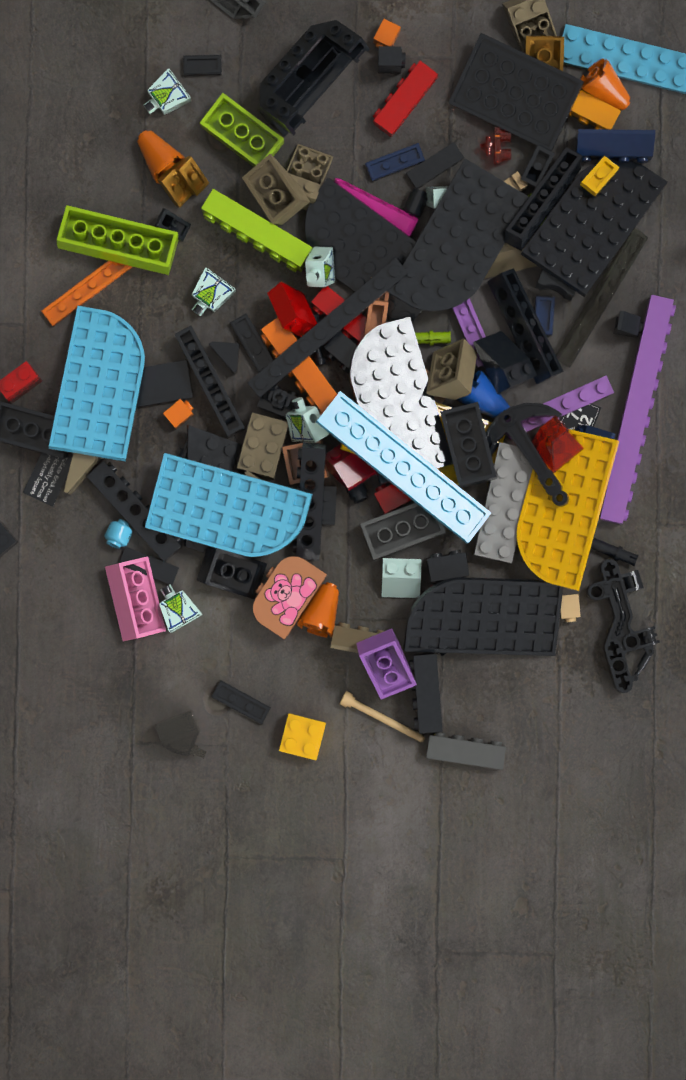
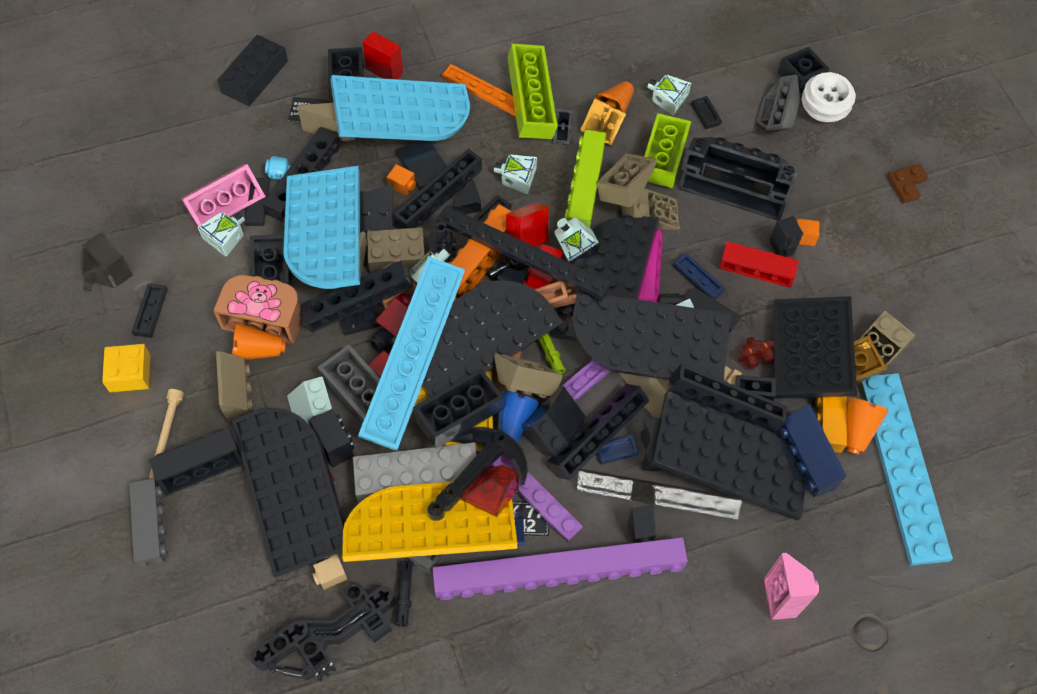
camera: 65 degrees right, 25 degrees down
medium lavender slope [356,628,417,699] -> none
yellow plate [580,156,619,196] -> none

